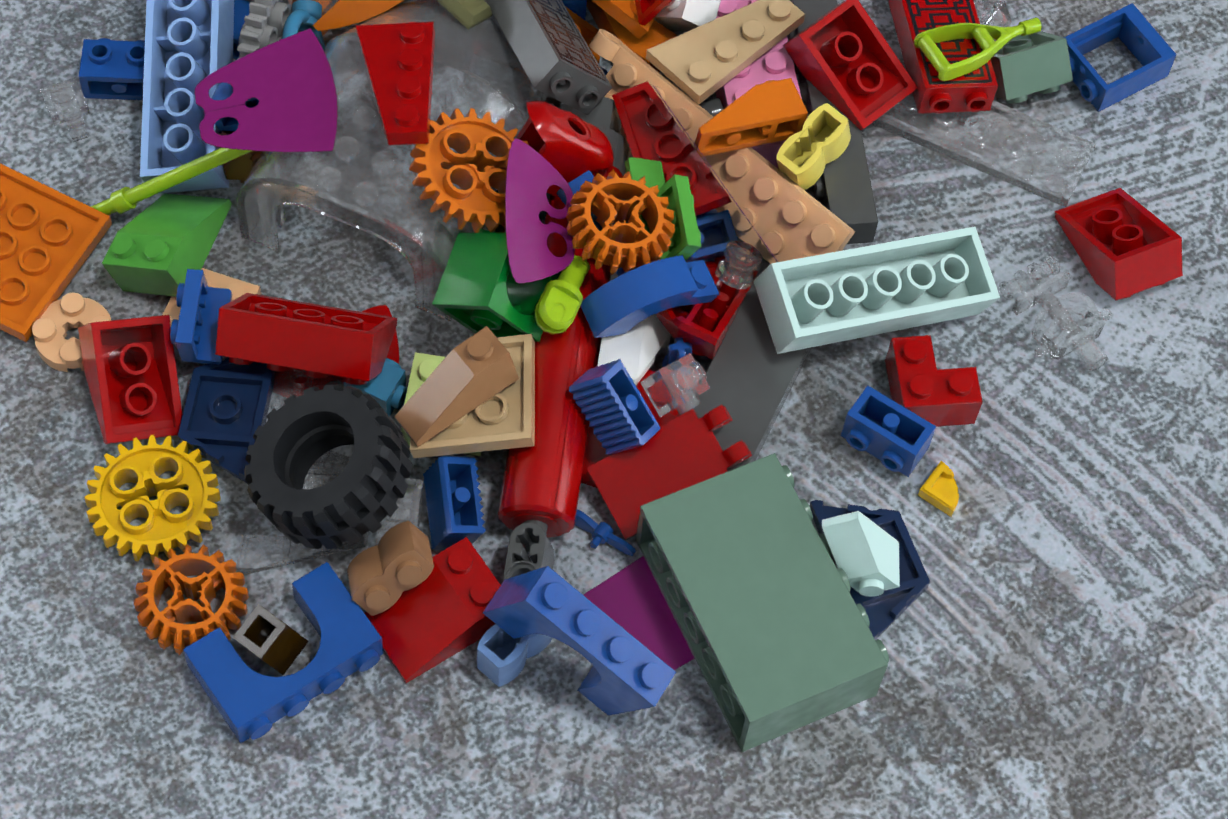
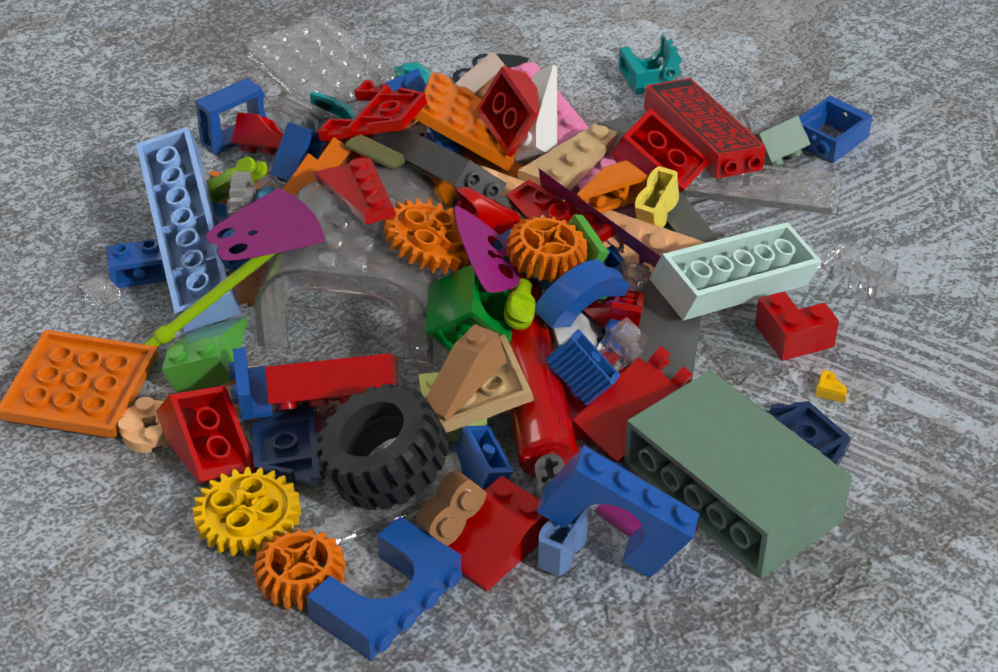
camera: 10 degrees left, 20 degrees down
dark brown brick [232,603,309,675] -> none
light aqua slope [822,511,900,597] -> none
blue brick [841,385,936,477] -> none
lime piece [914,17,1042,81] -> none
red slope [1055,188,1183,300] -> none

